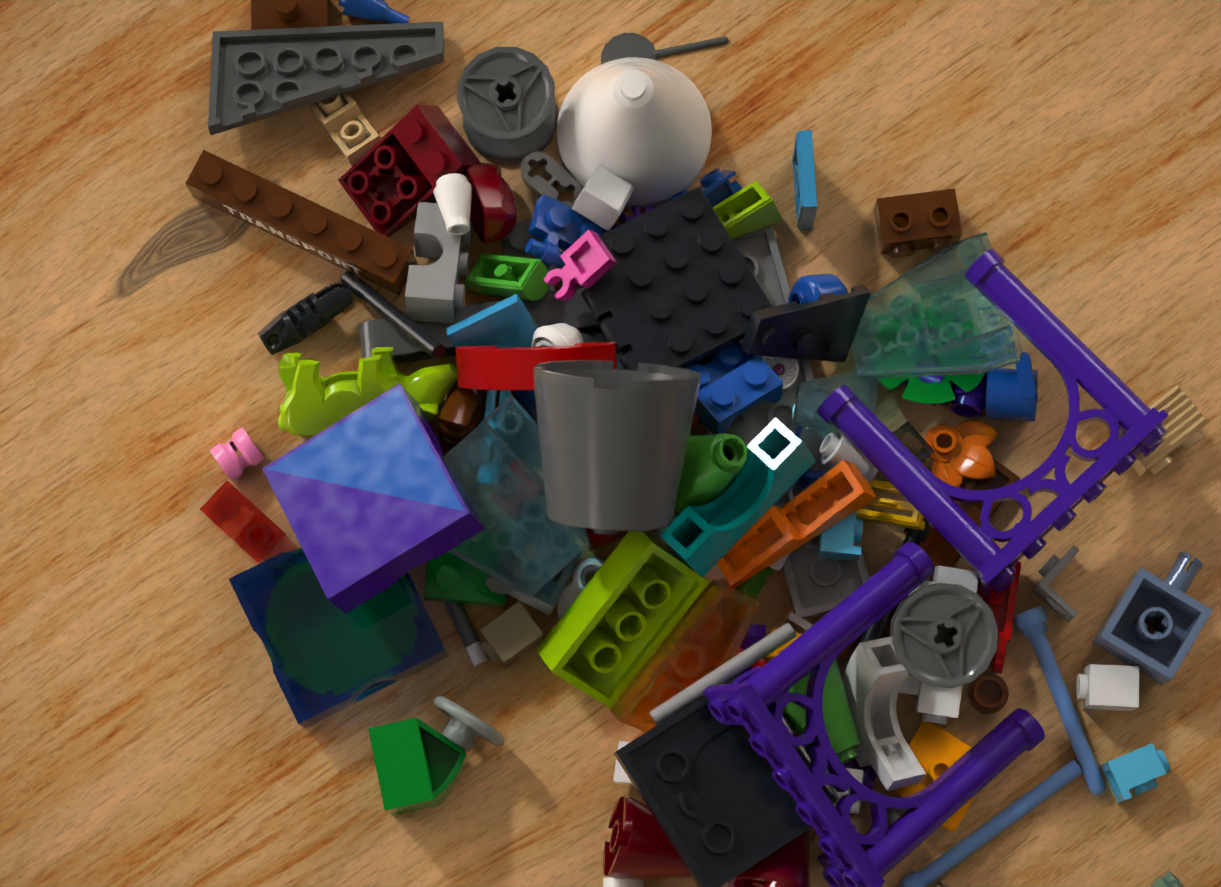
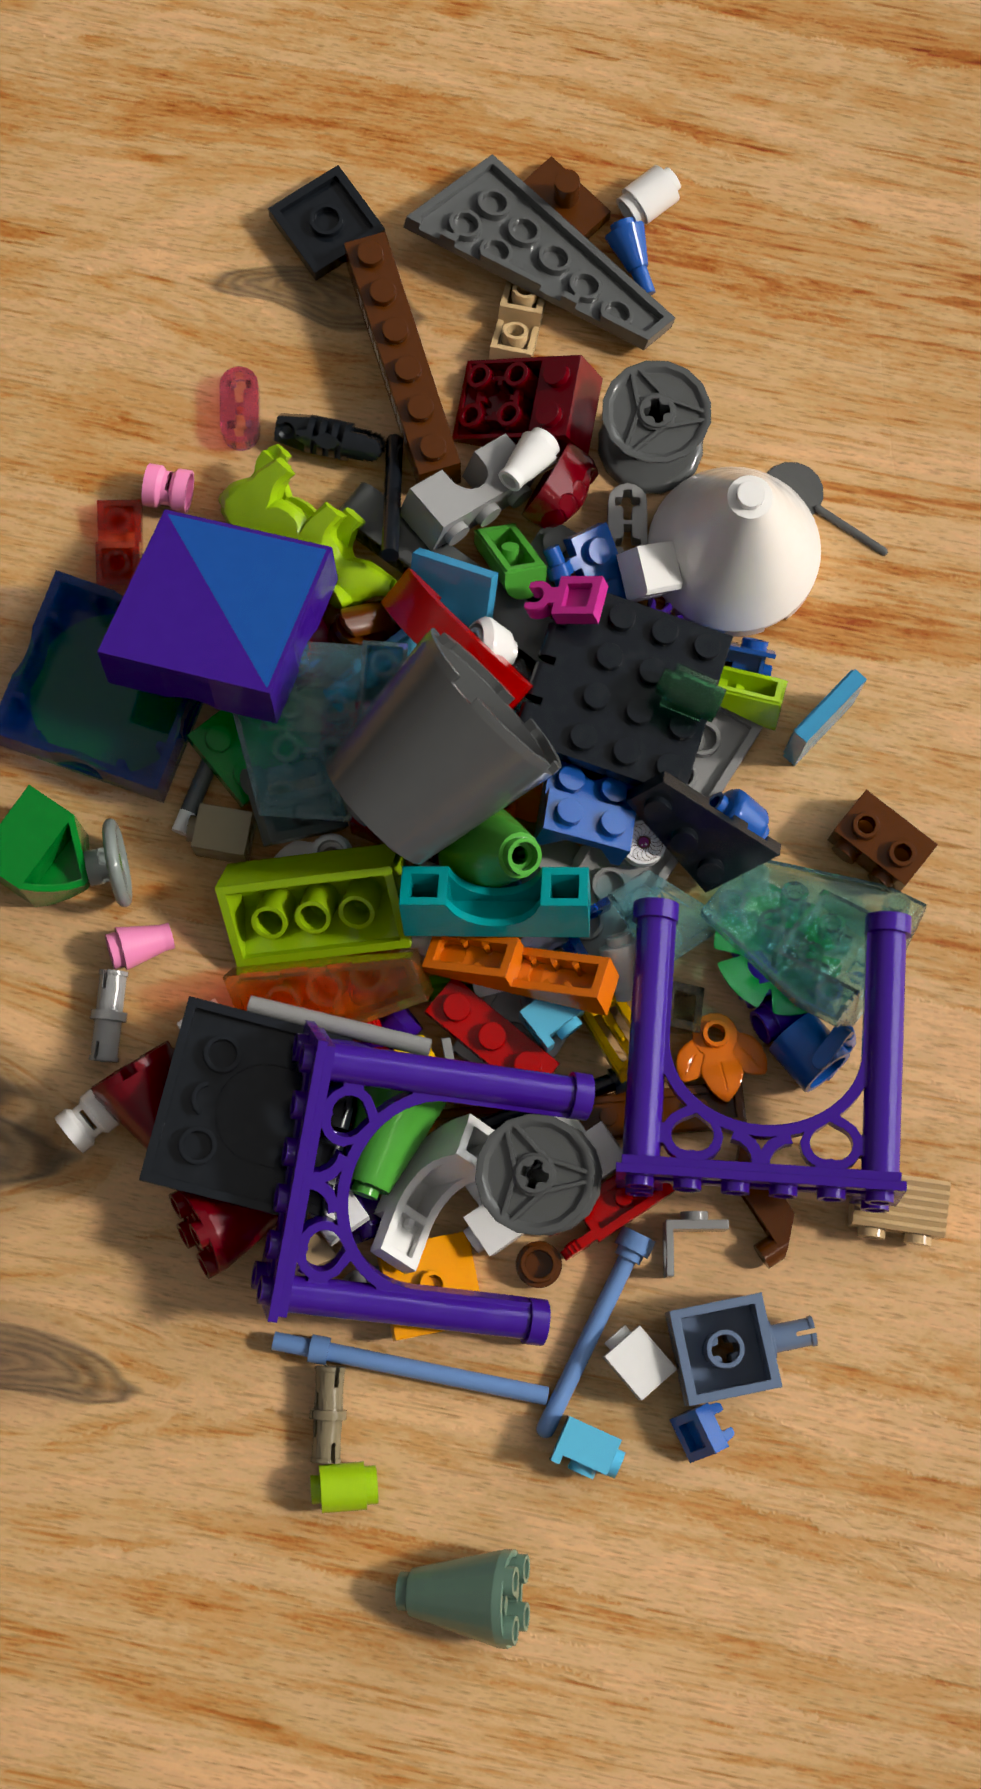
camera: 40 degrees right, 0 degrees up
none -> light grey pin [89,969,129,1063]
none -> bright pink cone [105,923,175,971]
none -> clear pink beam [220,366,261,451]
none -> black plate [268,165,386,280]
none -> red plate [425,979,560,1073]
none -> clear green brick [654,663,726,722]
none -> blue tile [670,1403,734,1463]
none -> reddish brown piece [735,1145,795,1269]

